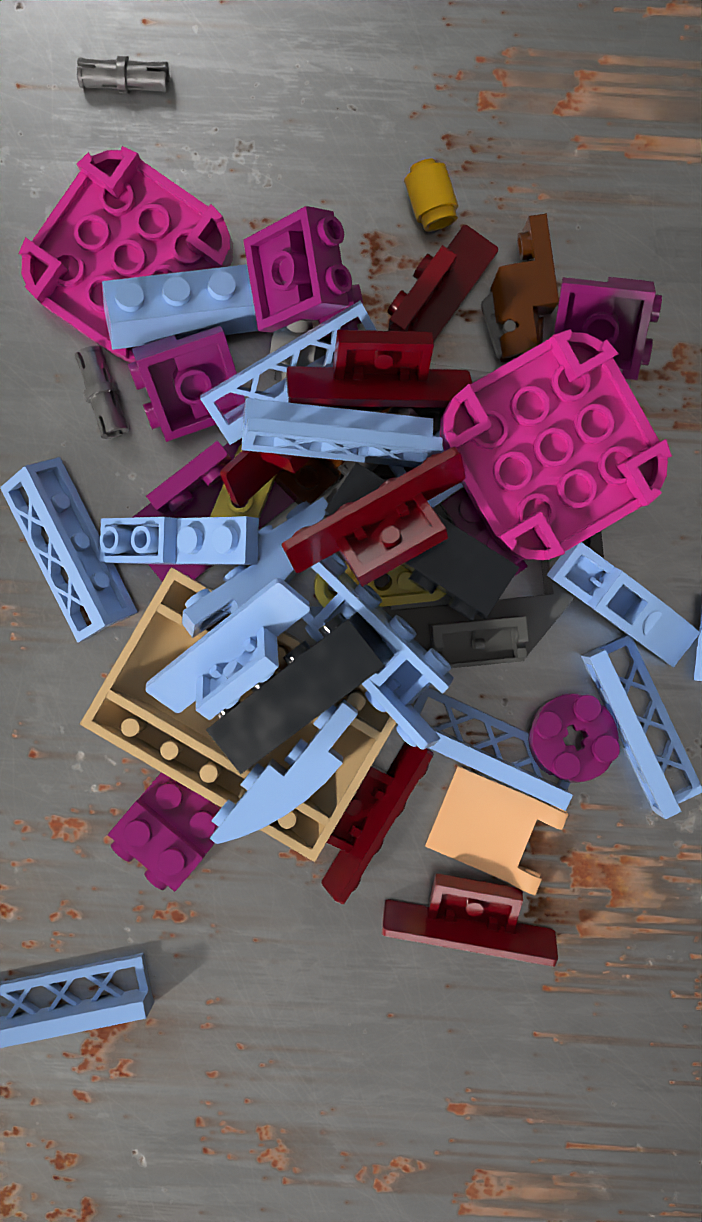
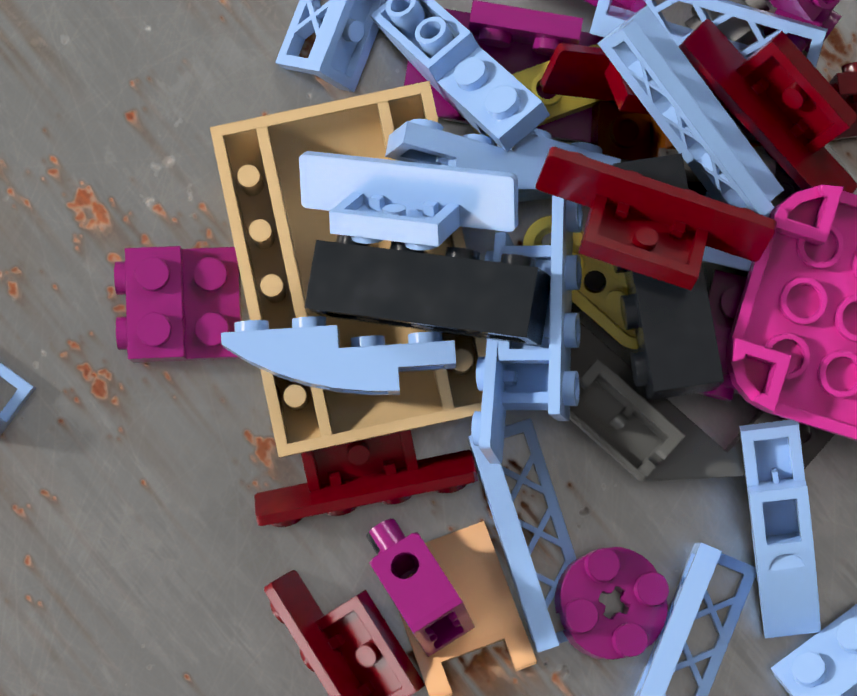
camera: 45 degrees right, 5 degrees down
none -> magenta torso [366,519,475,657]

